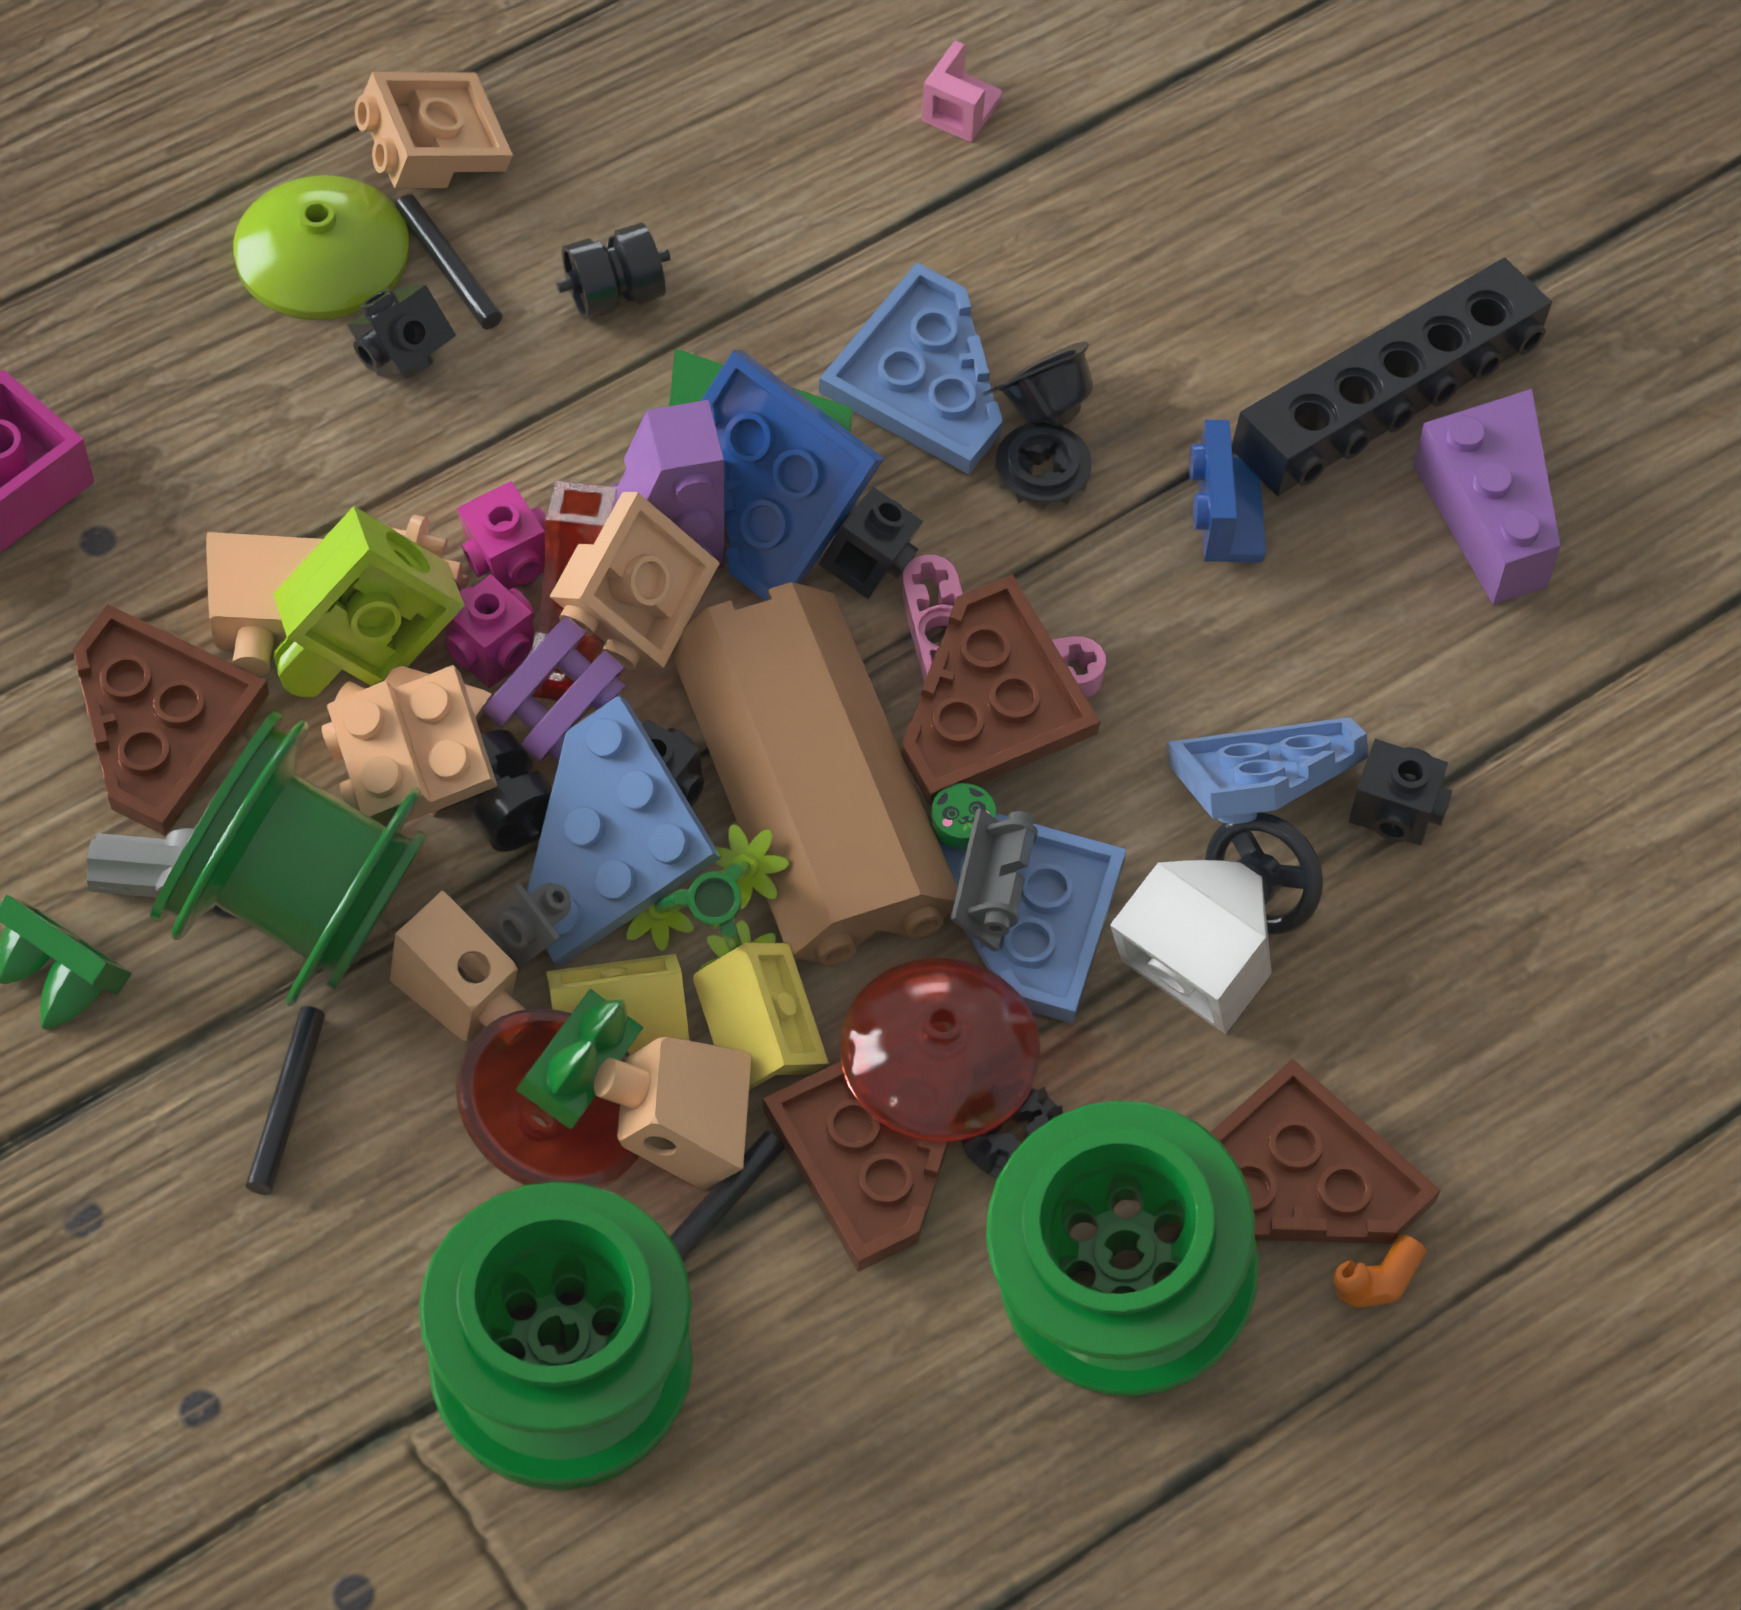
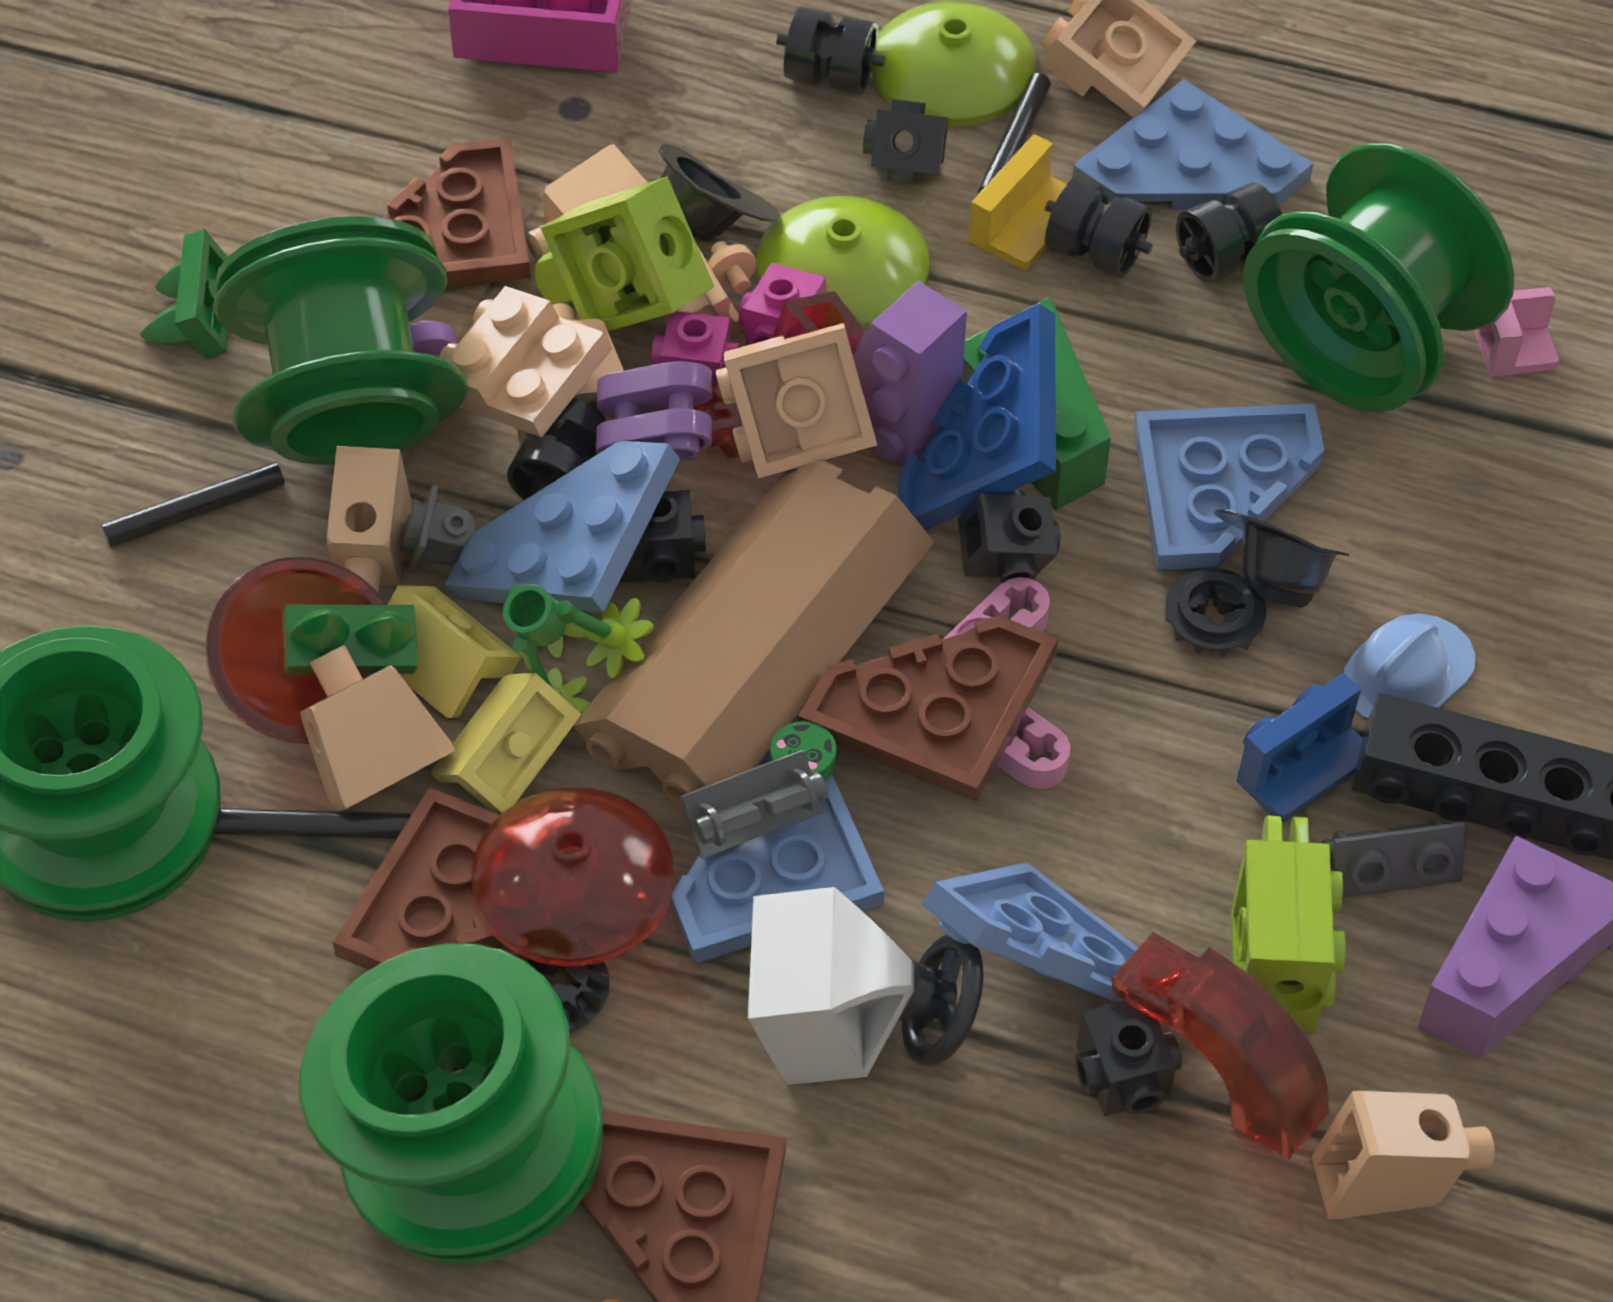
camera: 55 degrees right, 5 degrees down
none -> black piece [659,144,781,239]
none -> lime dish [756,196,930,333]
none -> black wheel [776,7,886,94]
none -> yellow panel [969,134,1066,270]
none -> medium blue plate [1072,79,1314,209]
none -> clear red arch [1111,932,1329,1159]
none -> black wheel [1176,182,1282,282]
none -> lime brick [1231,816,1346,1032]
none -> green wheel [1243,143,1515,412]
none -> light nougat torso [1311,1091,1495,1220]
none -> dark grey hinge [1322,817,1466,897]
none -> light blue piece [1344,613,1476,720]

